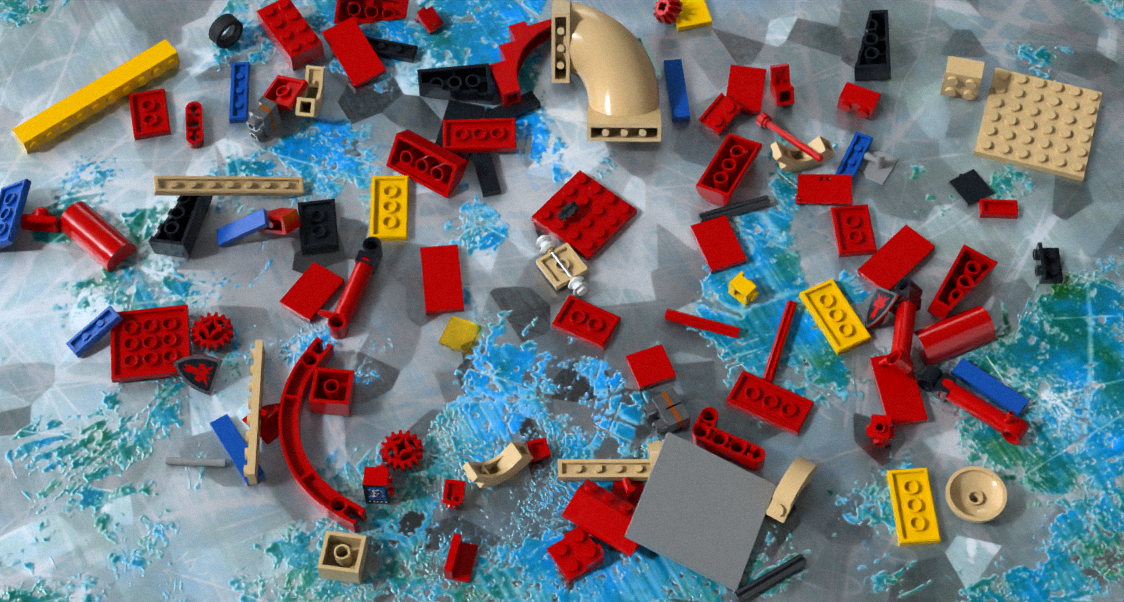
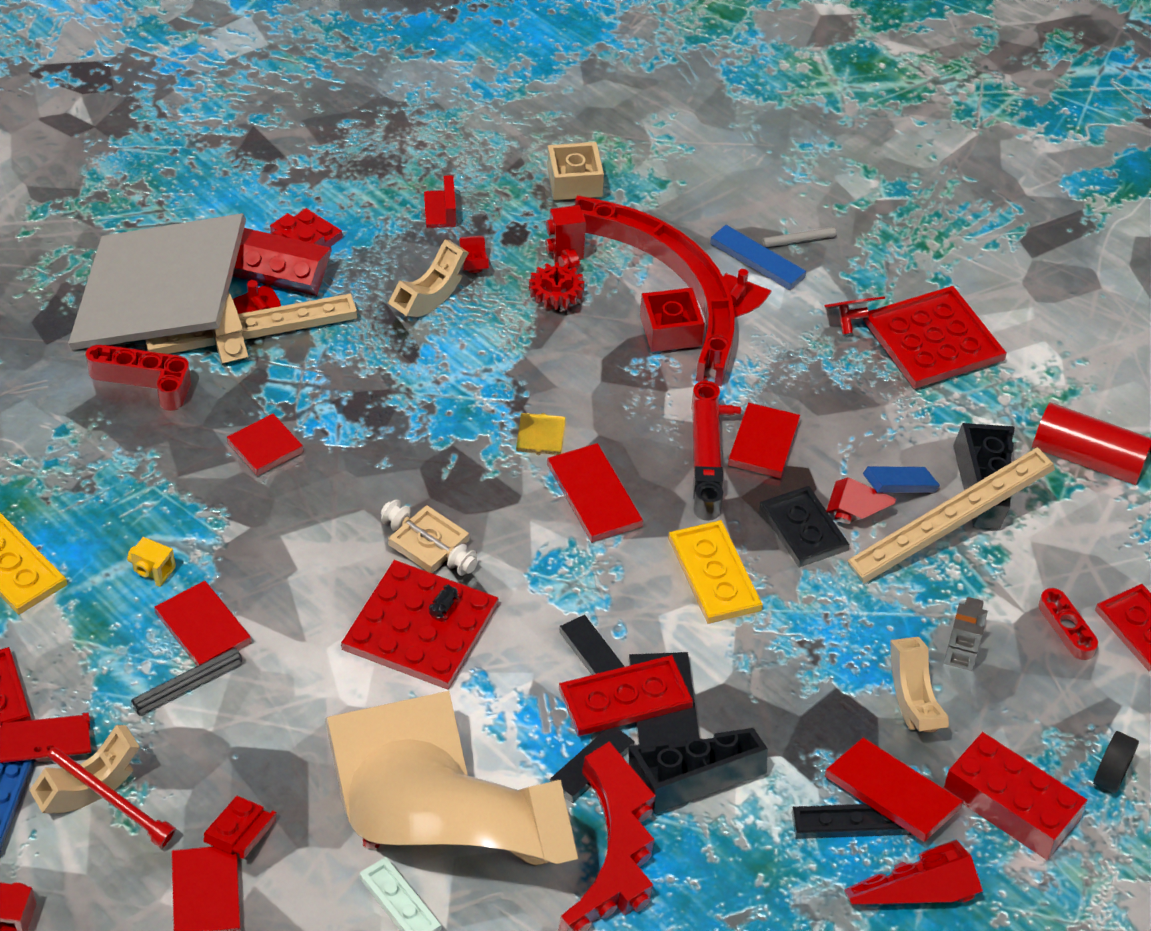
camera: 160 degrees right, 10 degrees down
blue tile [66,306,123,358] -> none
red gear [191,312,234,353] -> none
blue tile [229,62,250,123] -> none
tan plate [244,340,265,485] -> none
red plate [263,75,309,113] -> none
red slope [386,129,468,198] -> none
red bracket [414,6,444,34] -> none
red plate [526,437,551,462] -> none
red tile [552,295,621,350] -> none
flat silver hips [644,388,690,434] -> none
blue tile [663,59,690,121] -> none
red axle [665,309,740,338] -> none
red brick [696,133,762,206] -> none
red tile [726,370,814,436] -> none
black axle [734,554,807,602] -> none
red axle [763,300,797,383] -> none
tan arch [766,456,818,523] -> none
red brick [769,63,795,106] -> none

